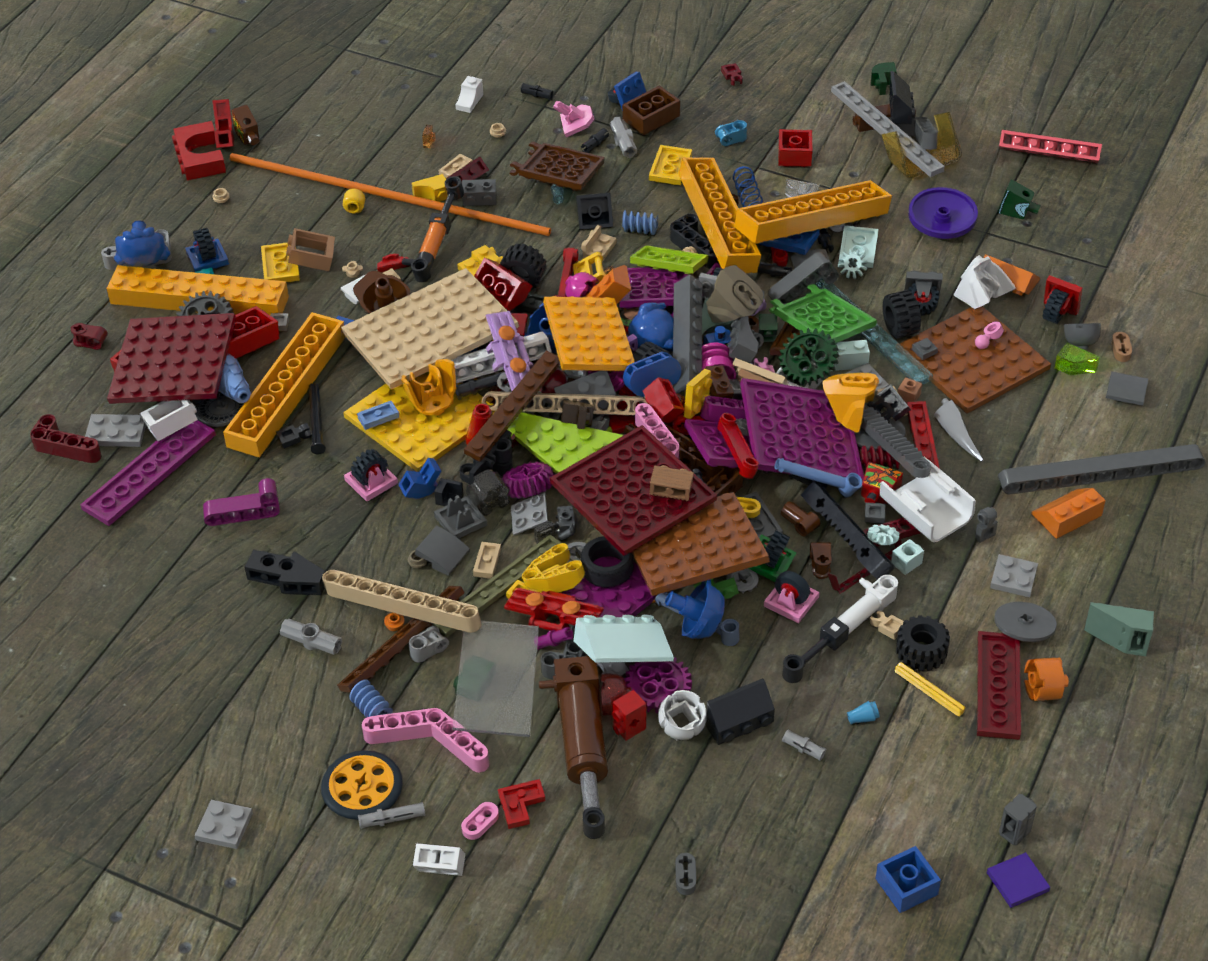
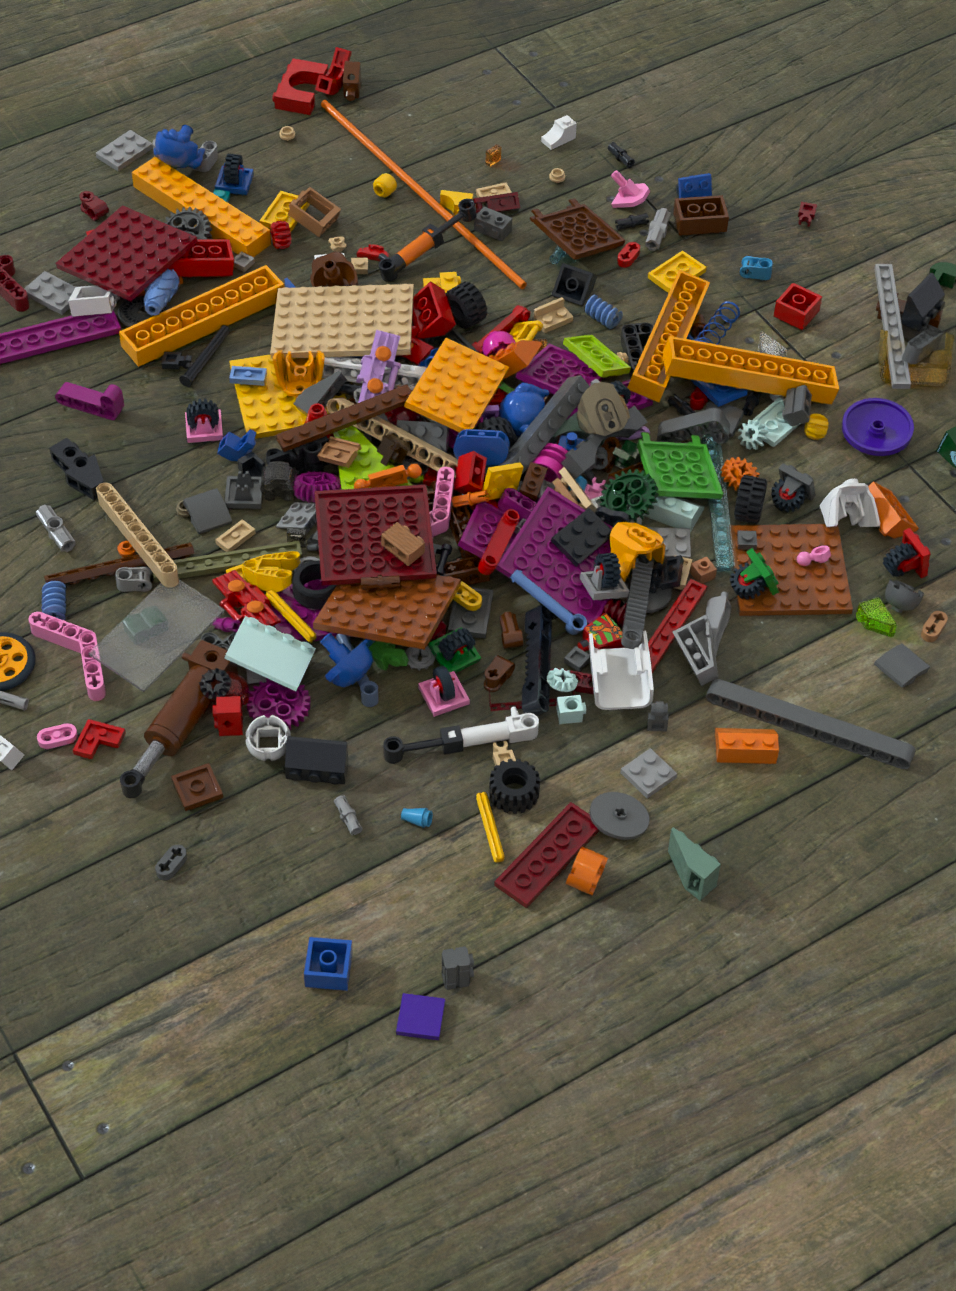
camera: 30 degrees right, 5 degrees up
none -> light grey plate [96,130,153,172]
none -> reddish brown plate [171,763,223,811]
none -> black gear [199,668,231,699]
none -> yellow axle [266,590,316,642]
none -> red gear [270,220,292,249]
none -> dark grey slope [293,371,347,416]
none -> medium nougat plate [317,436,362,468]
none -> orange plate [354,464,422,489]
none -> reddish brown pin [361,574,400,590]
none -> orange axle [452,490,489,507]
none -> black plate [550,508,611,567]
none -> plate [580,553,629,600]
none -> black piece [595,507,631,533]
none -> red beam [617,242,640,268]
none -> light grey wedge [673,614,718,686]
none -> orange gear [721,457,760,491]
none -> plate [730,548,779,600]
none -> dark grey brick [782,385,812,426]
none -> yellow piece [804,414,829,440]

